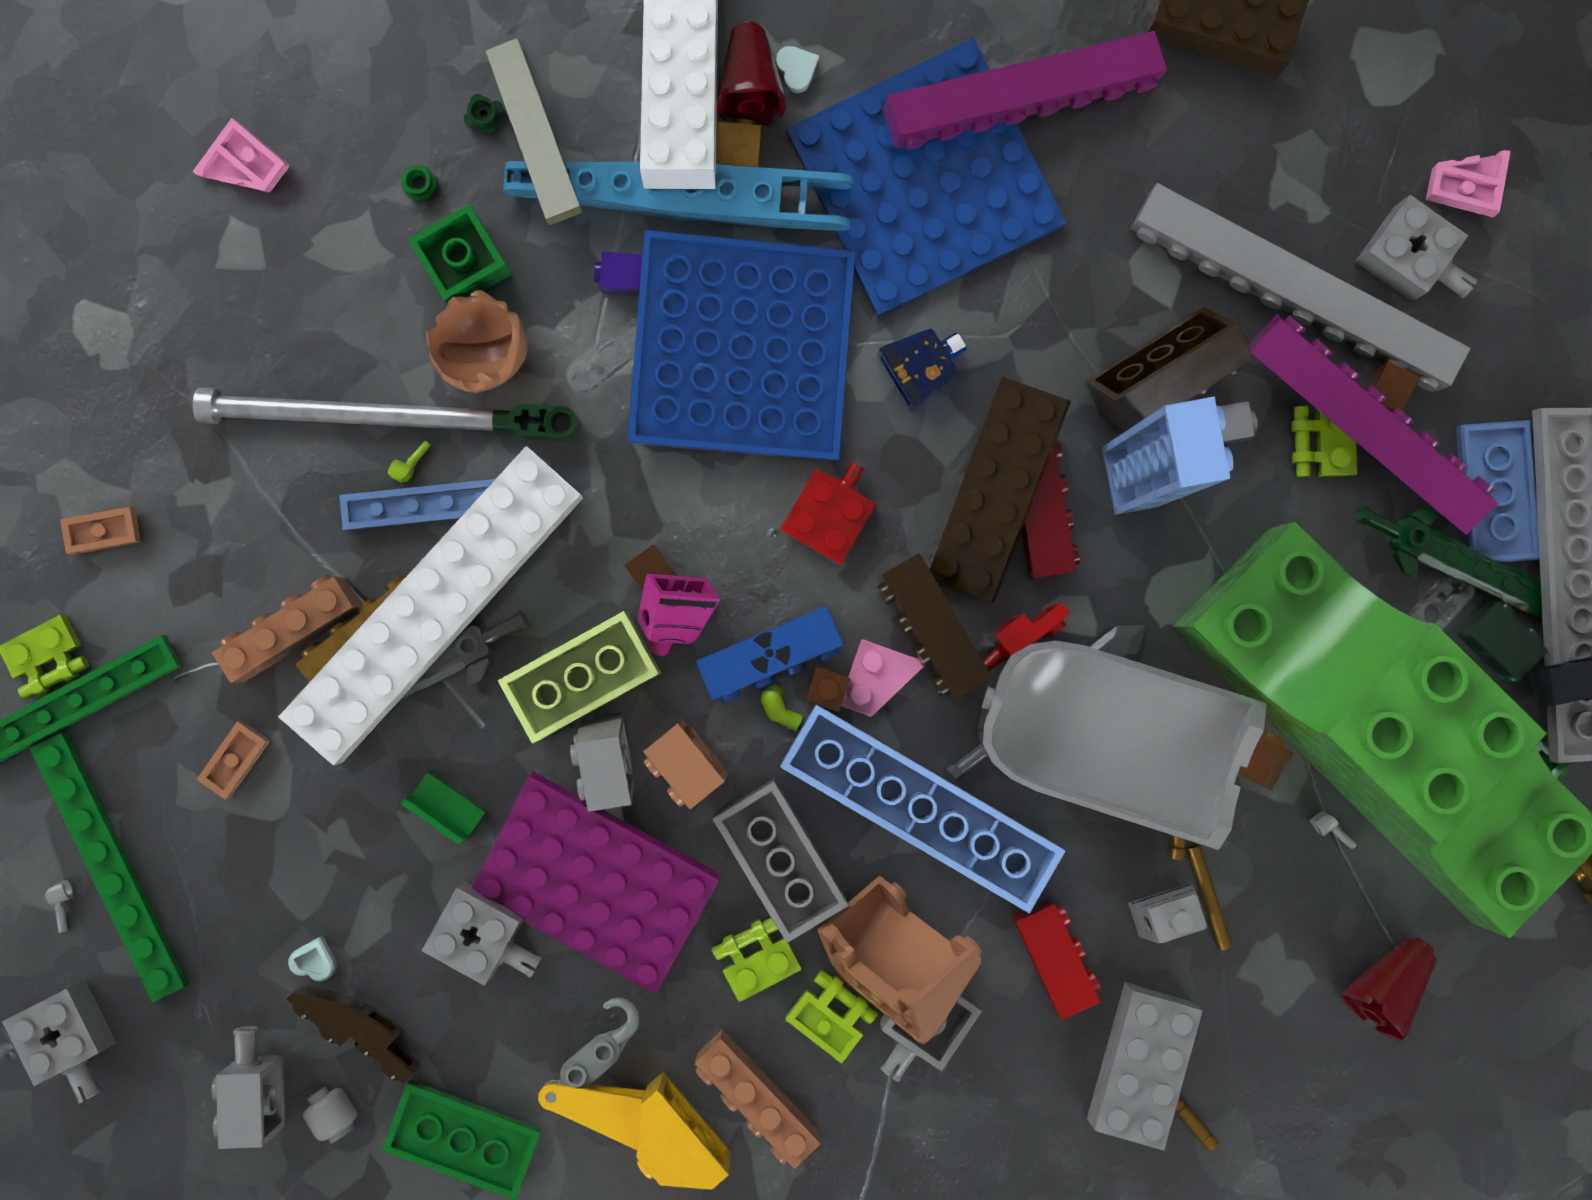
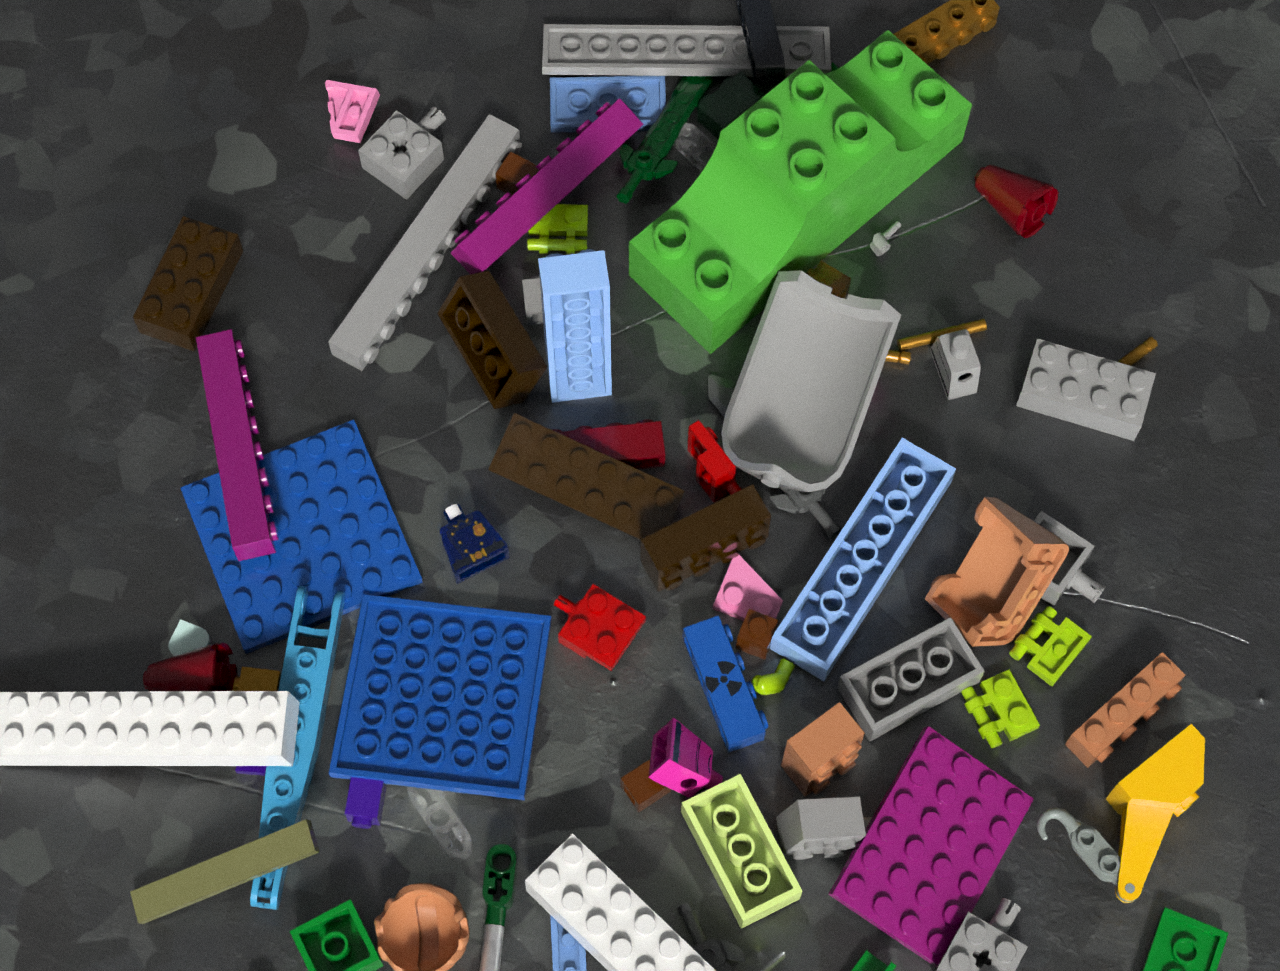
camera: 85 degrees left, 20 degrees down
dark green plate [464,94,504,134] -> none
red brick [1012,899,1101,1020] -> none

